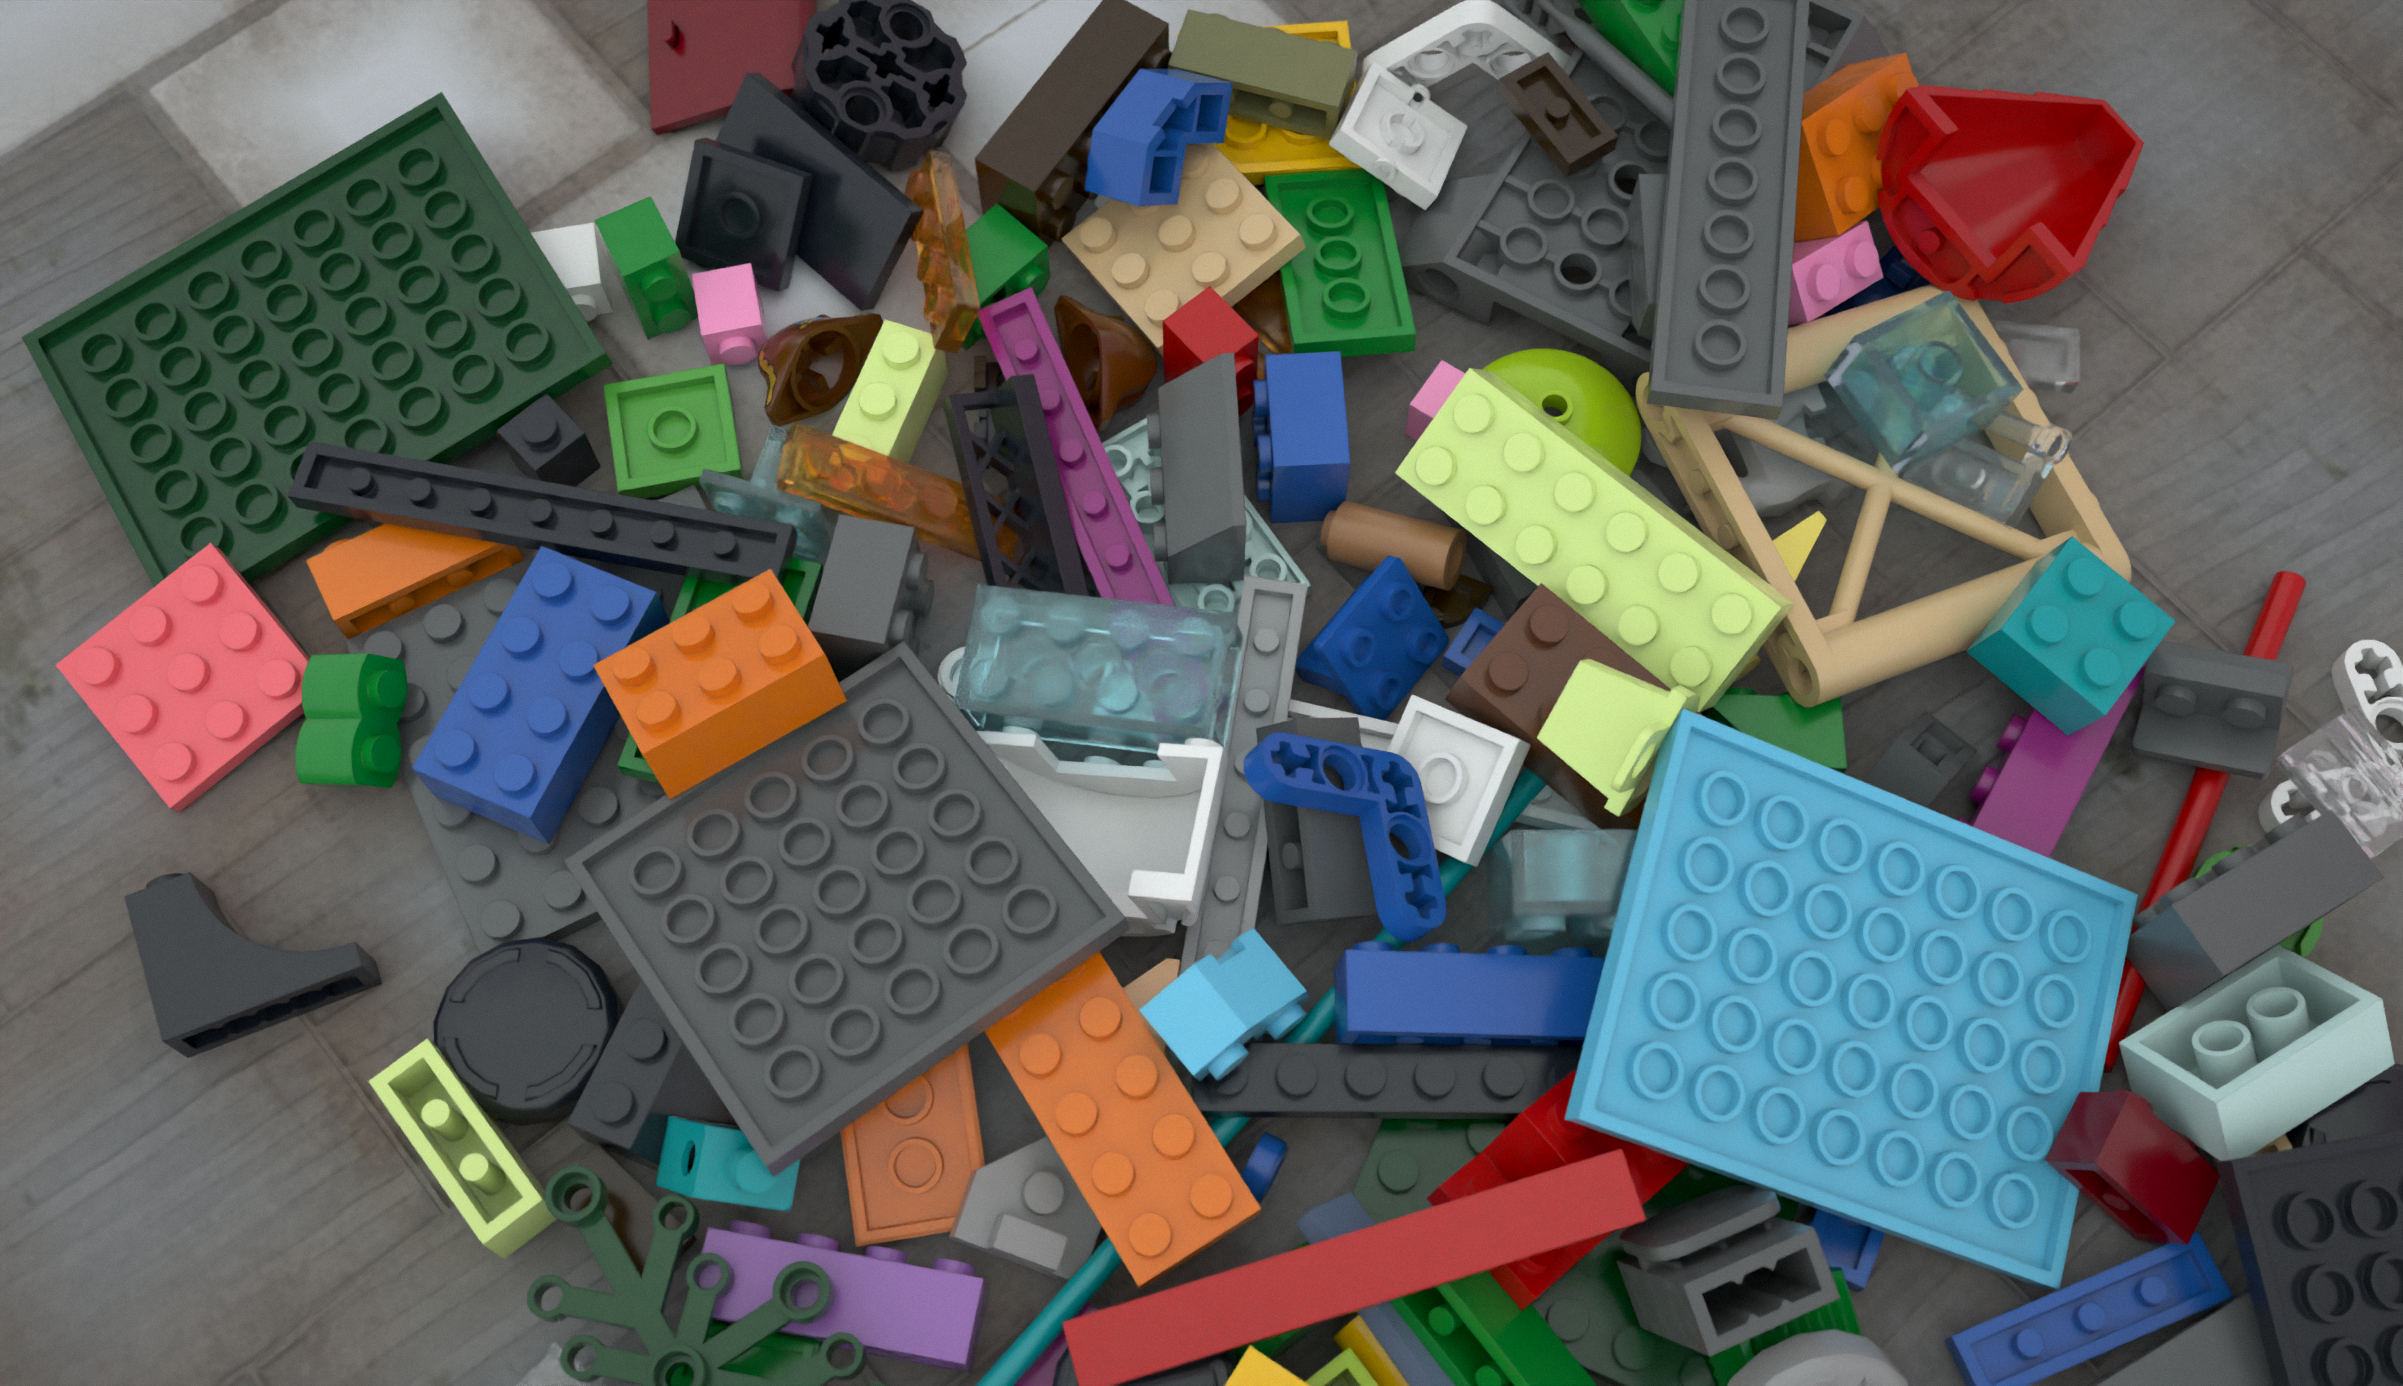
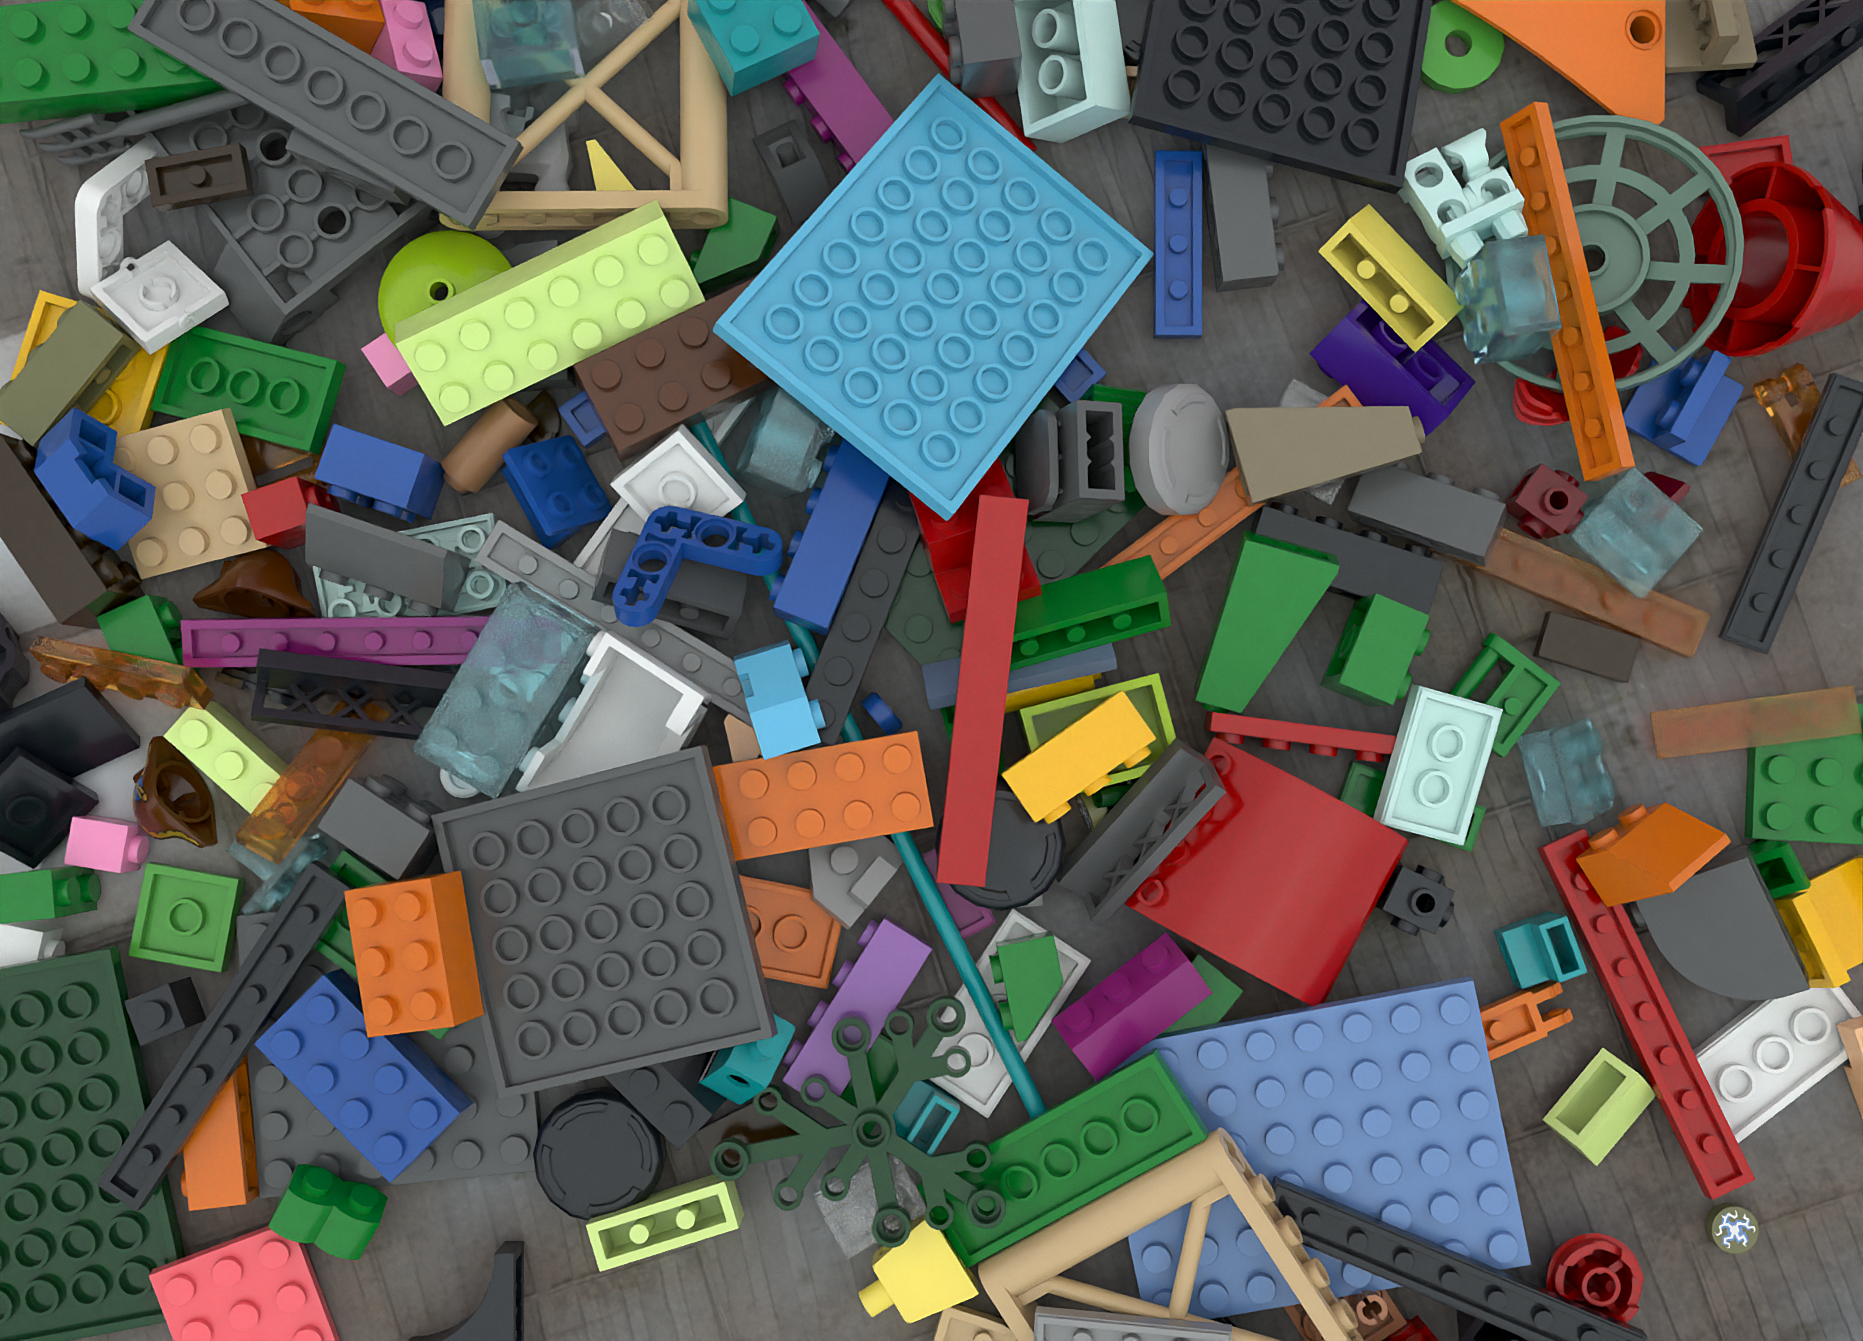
camera: 65 degrees left, 20 degrees up
yellowish green container [1537,659,1700,817] -> none
dark red brick [2045,1089,2220,1245] -> none

